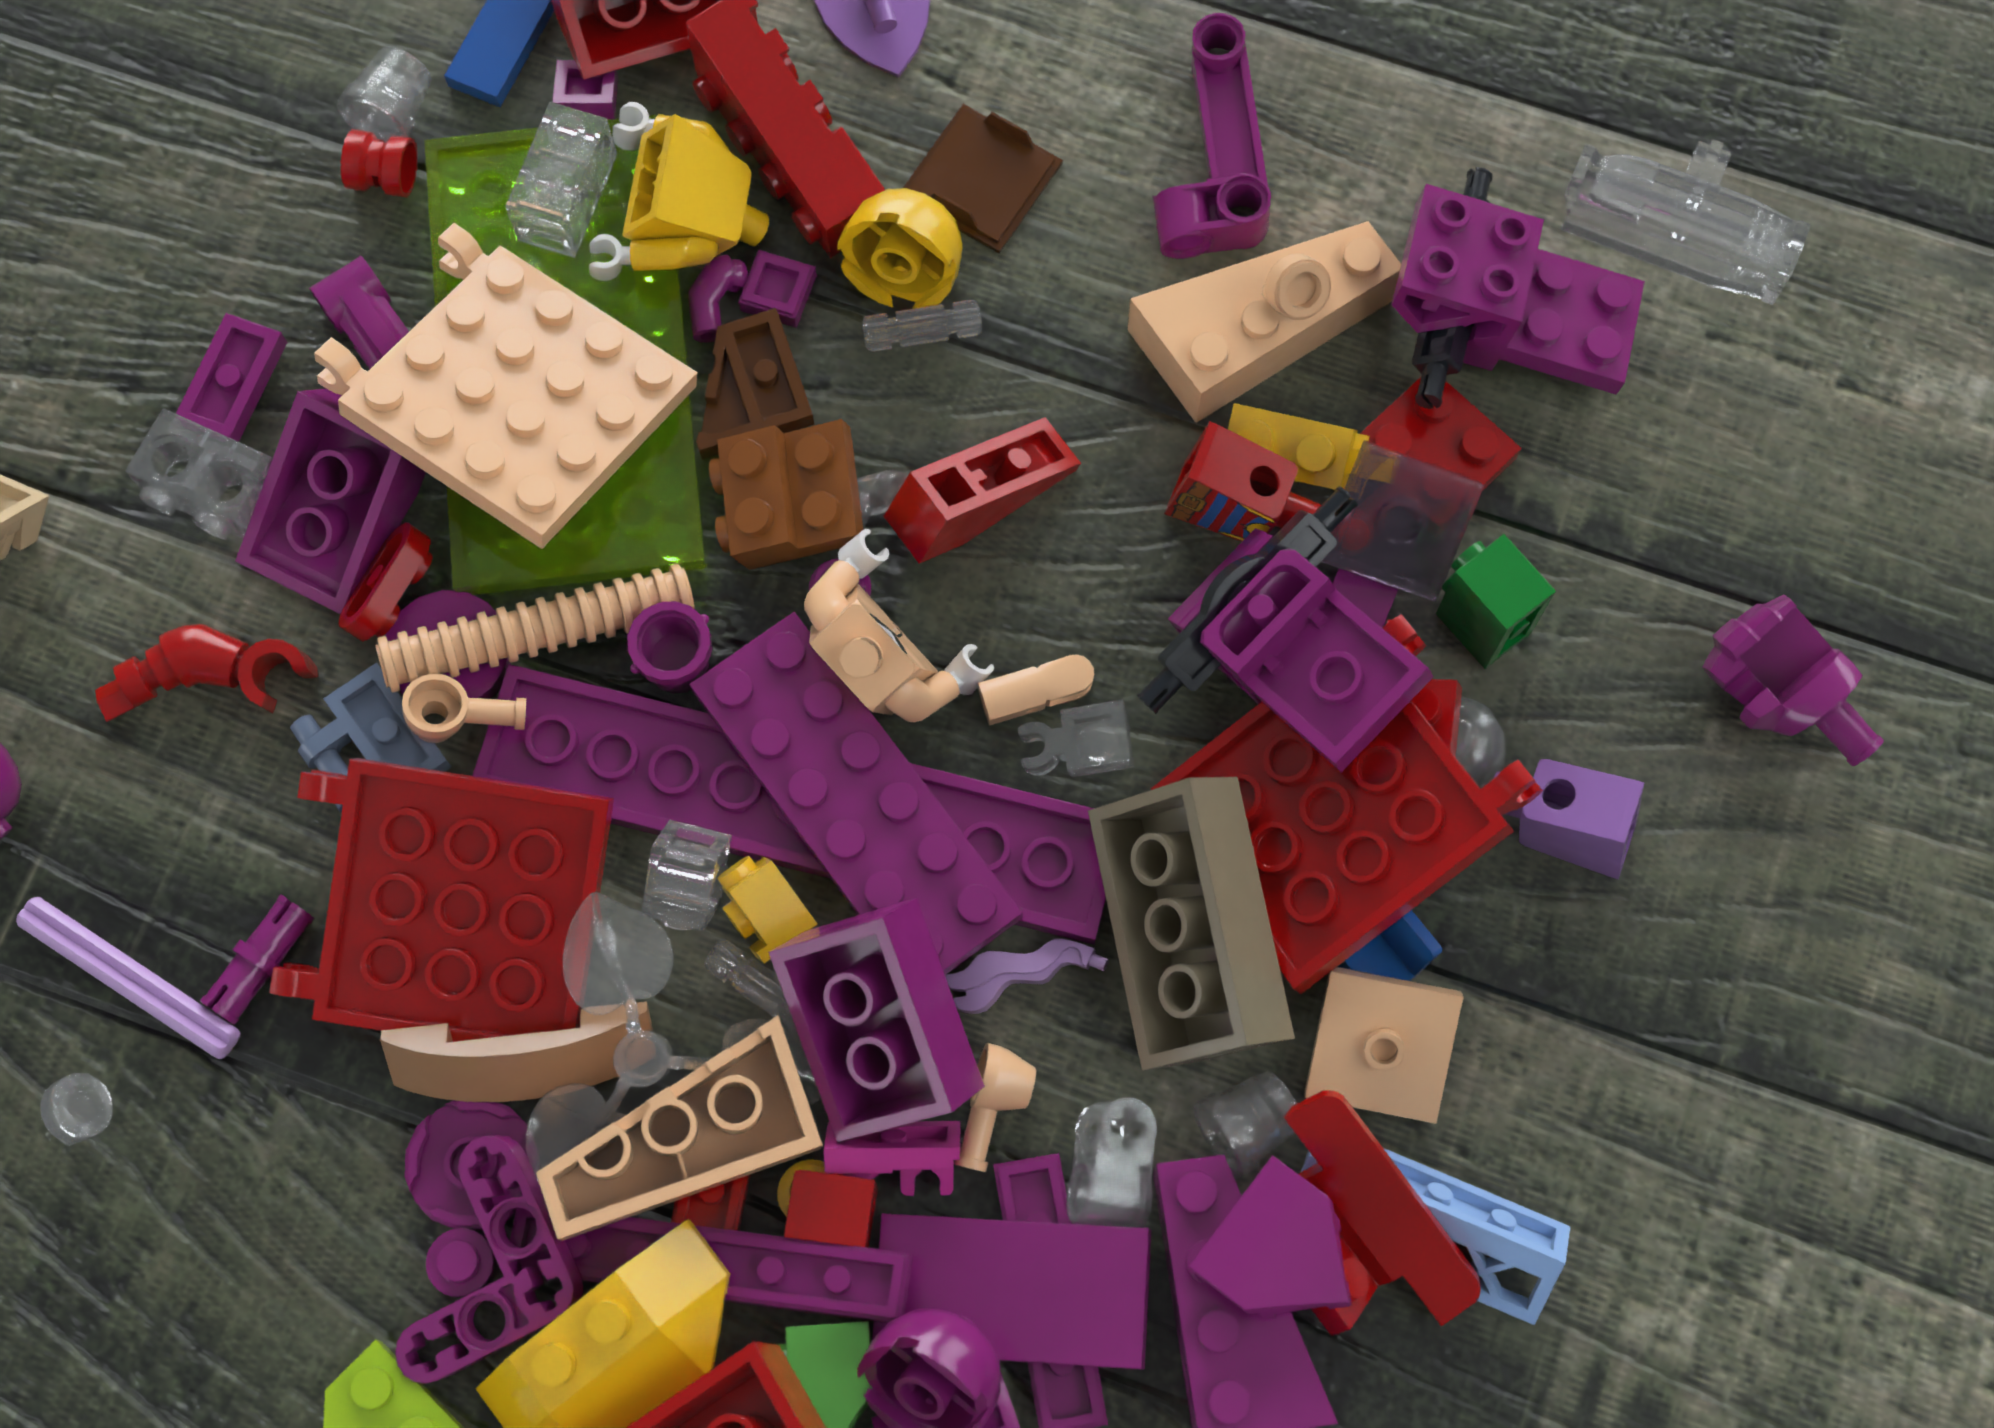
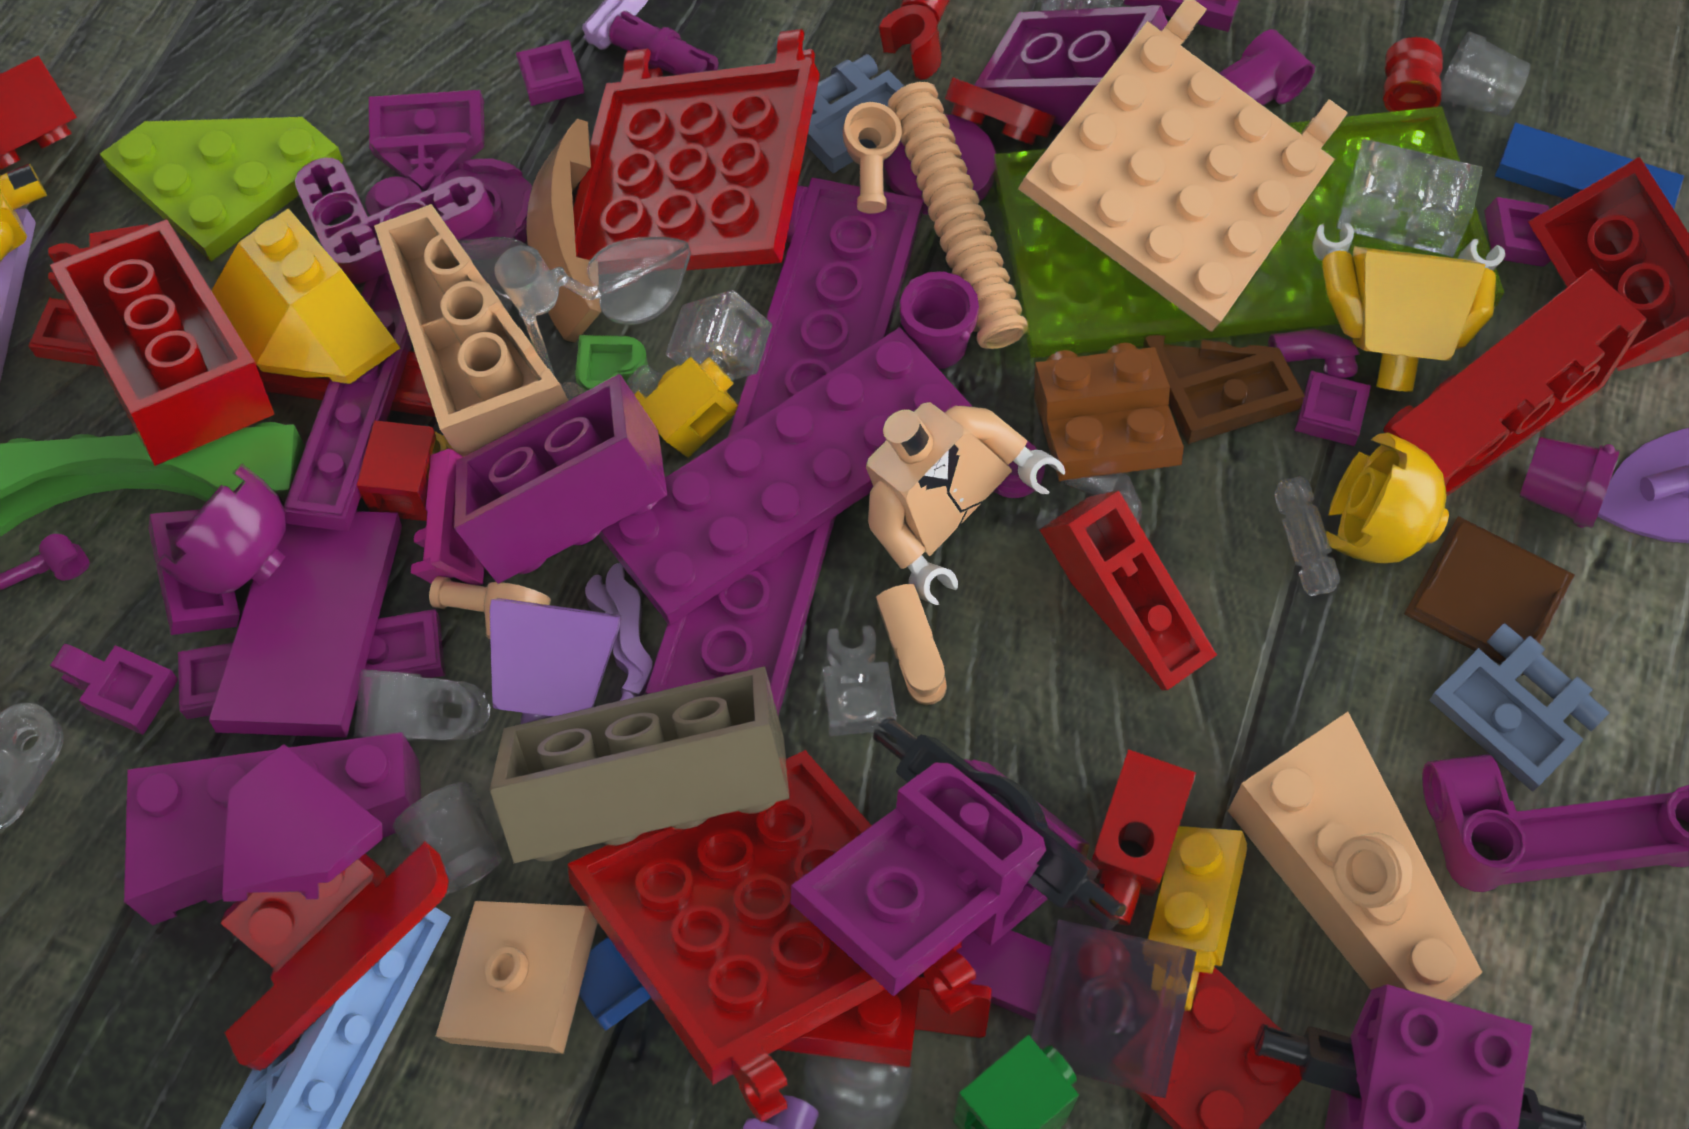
camera: 90 degrees right, 10 degrees down
none -> magenta slope [368,90,484,192]
none -> medium lavender torso [490,598,621,724]
none -> magenta tile [516,40,584,106]
none -> bright green tile [575,335,648,394]
none -> sand blue plate [1429,623,1610,792]
none -> magenta piece [1519,437,1620,528]

